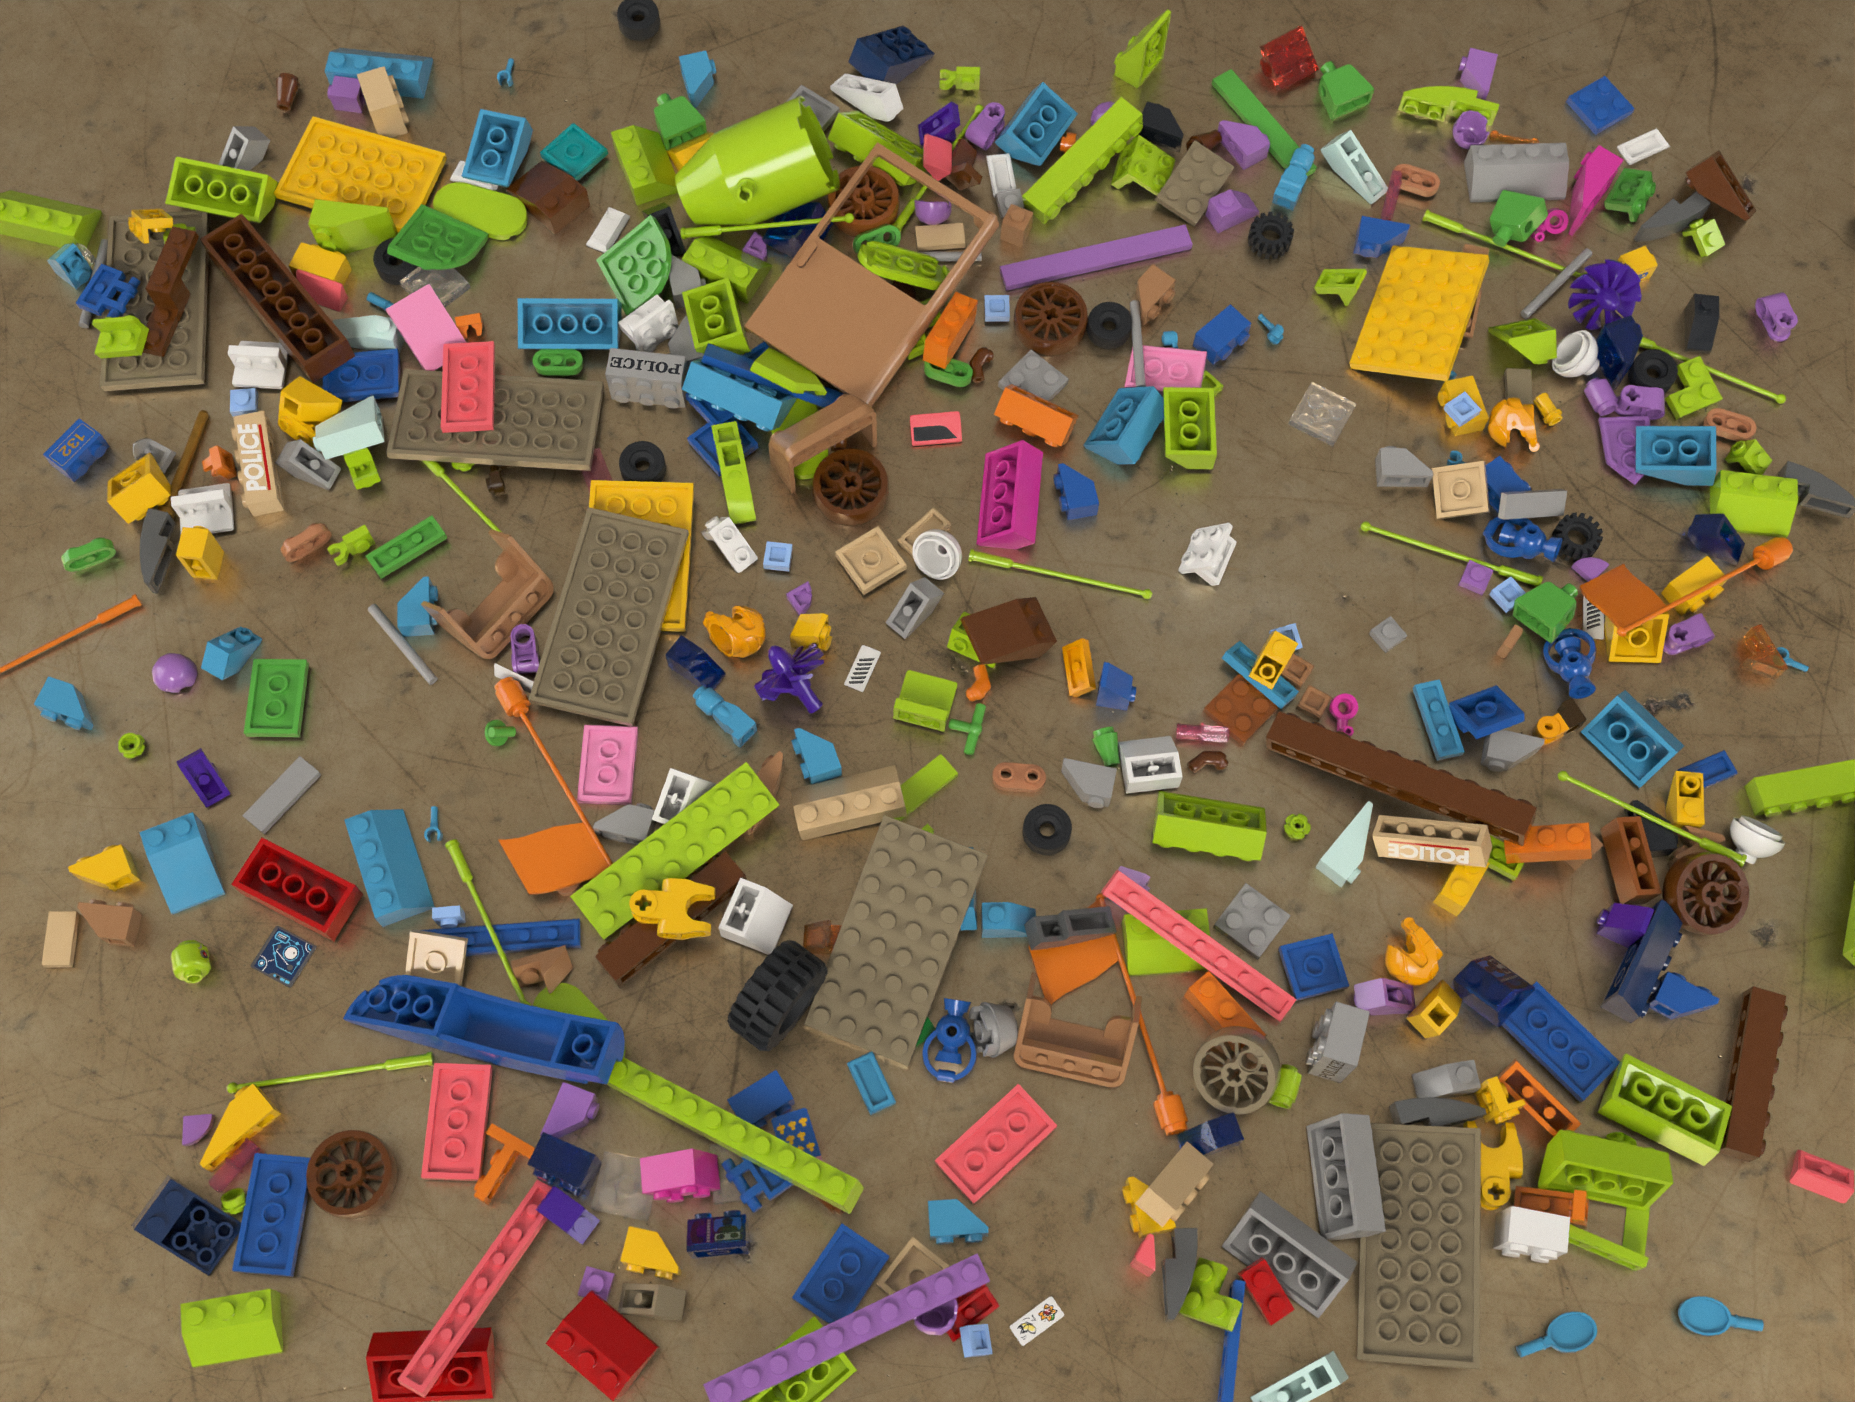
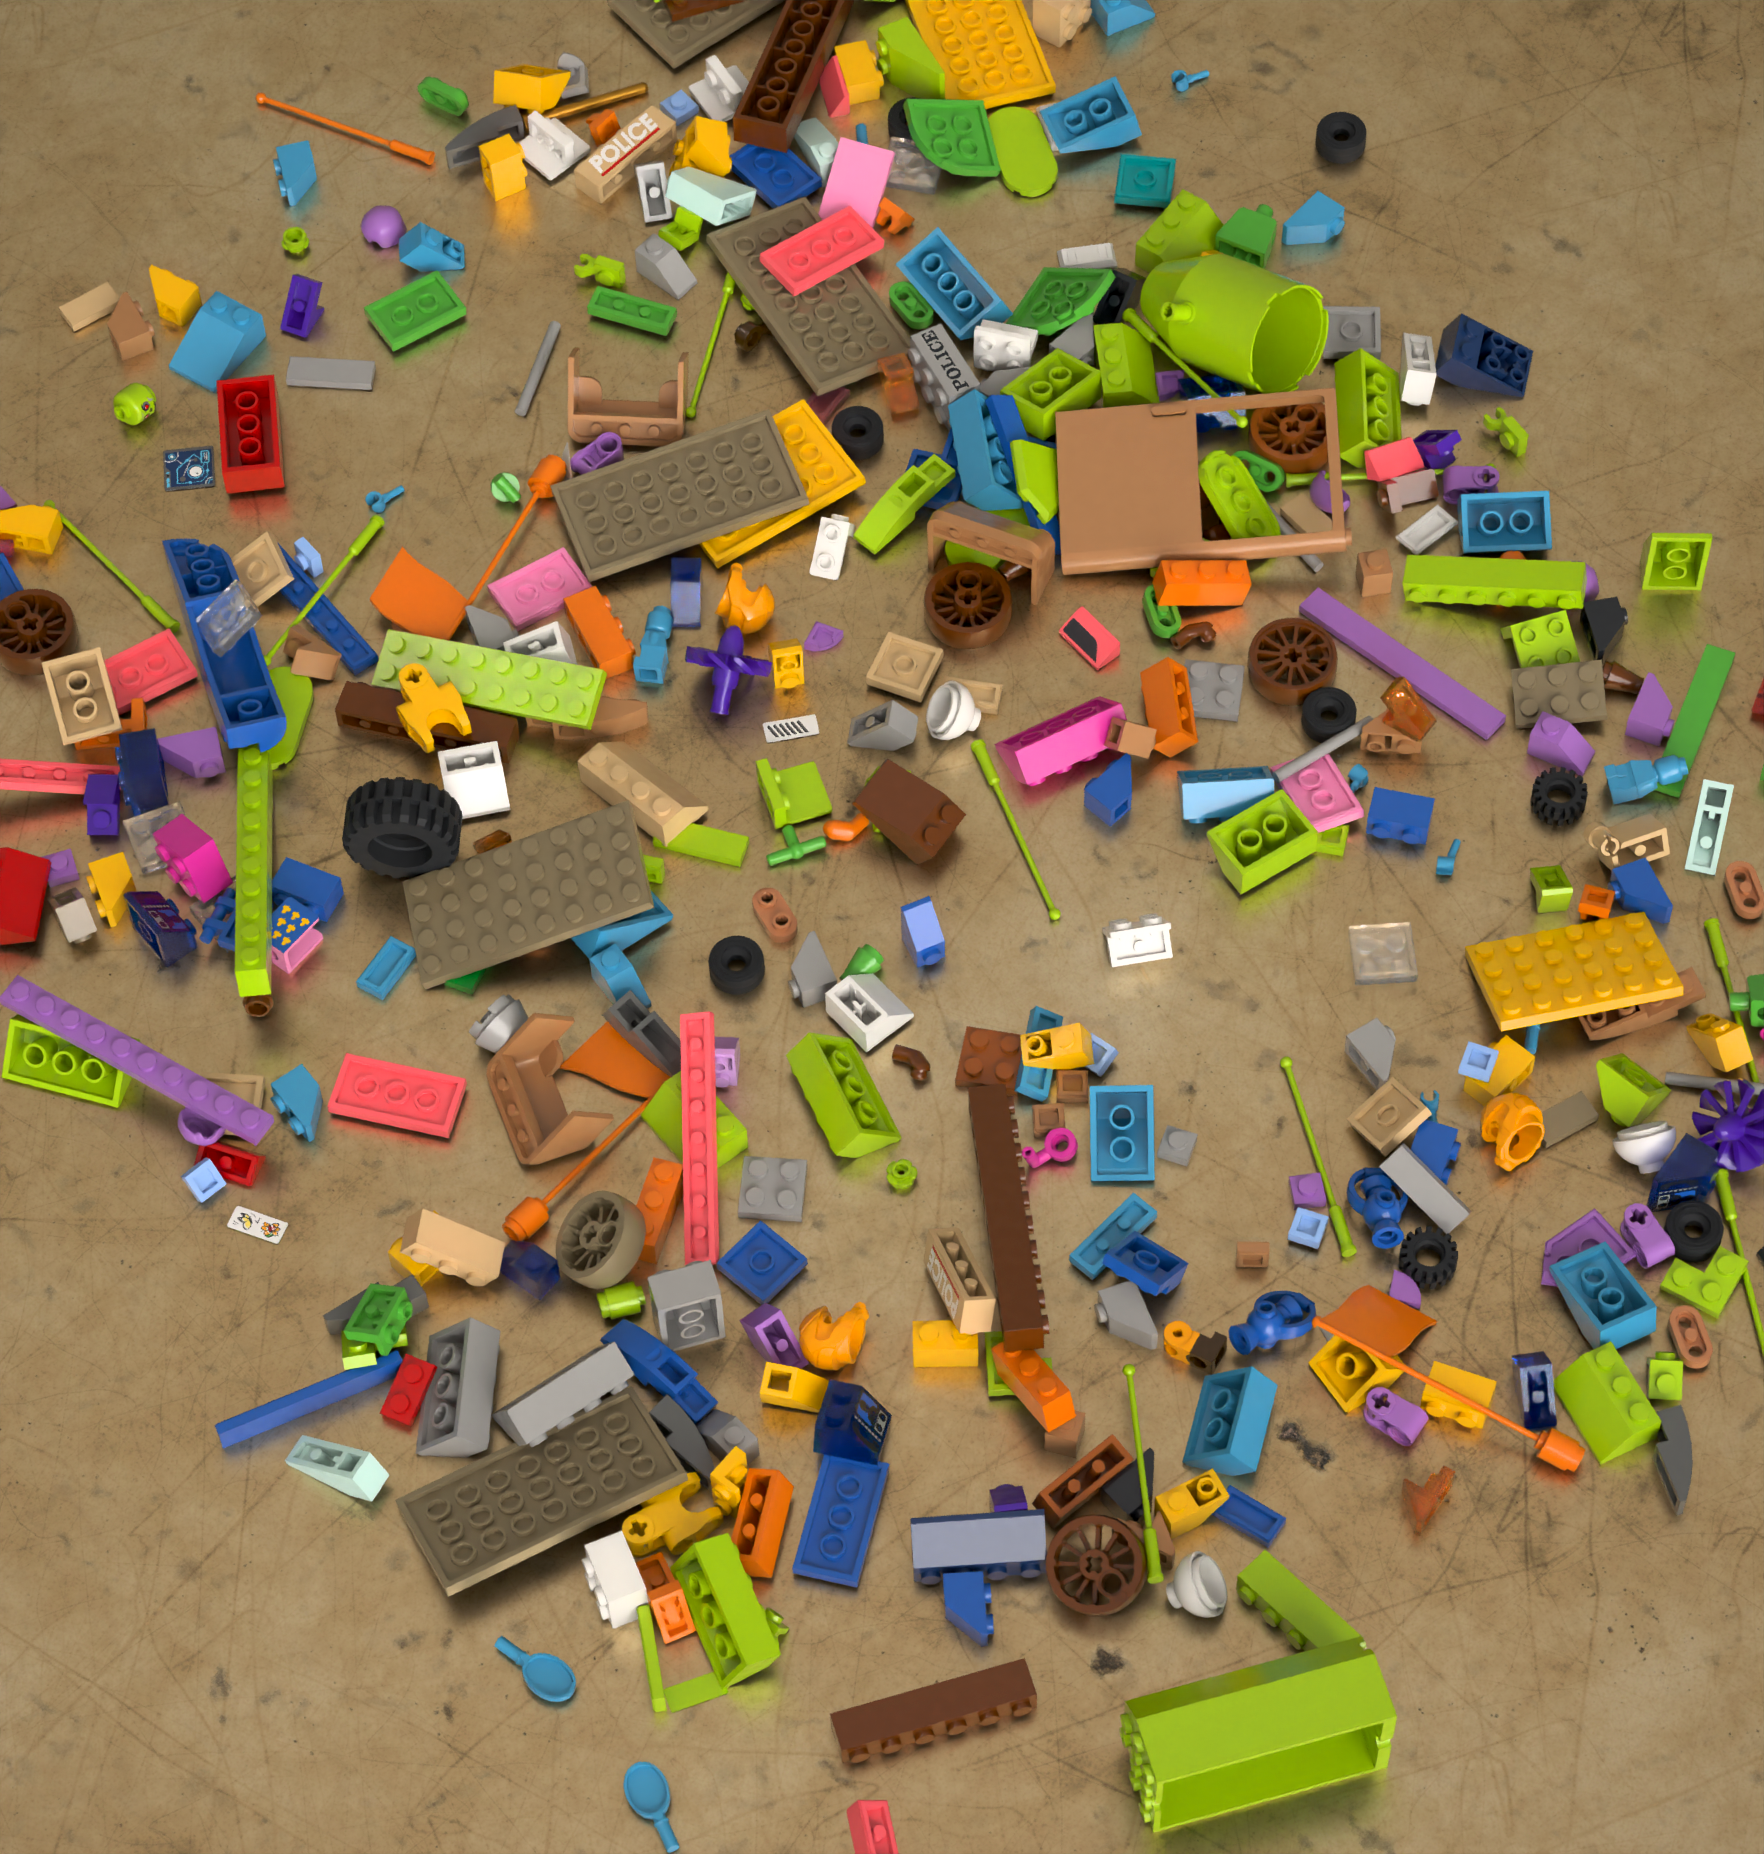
camera: 60 degrees right, 10 degrees down
blue brick [43,418,110,482] -> none
nougat plate [280,523,332,562] -> none
dark azure slope [344,809,435,927] -> none
dark azure slope [397,576,438,637] -> none
reddish brown slope [506,161,590,235] -> none
light blue plate [763,541,793,572] -> none
dark azure slope [791,728,842,784] -> none
blue plate [792,1223,890,1324] -> none
blue piece [922,998,977,1083] -> none
light blue plate [984,295,1010,322] -> none
light grey plate [995,188,1025,219] -> none
light orange plate [1062,638,1096,697] -> none
coral slope [1130,1234,1156,1277] -> none
clear pink axle [1176,723,1229,744] -> none
light aqua slope [1315,801,1373,887] -> none
clear pink tile [1381,170,1402,221] -> none
bright green torso [1513,582,1578,643] -> none
yellow pin [1533,393,1563,426] -> none
medium lavender brick [1584,377,1619,416] -> none
lime slope [1598,1053,1732,1166] -> none
dark azure hand [1772,647,1809,672] -> none
none -> tan slope [41,647,123,746]
none -> clear plate [196,579,262,657]
none -> bright green bracket [343,1283,413,1356]
none -> orange brick [563,586,636,679]
none -> blue slope [600,1319,718,1425]
none -> light grey slope [635,233,697,300]
none -> clear orange slope [876,353,920,415]
none -> dark azure slope [1090,1085,1155,1181]
none -> medium nougat brick [1104,717,1157,759]
none -> clear orange slope [1380,677,1437,742]
none -> orange tile [1578,884,1615,920]
none -> tan hinge [1584,813,1670,871]
none -> yellow slope [1686,1013,1753,1072]

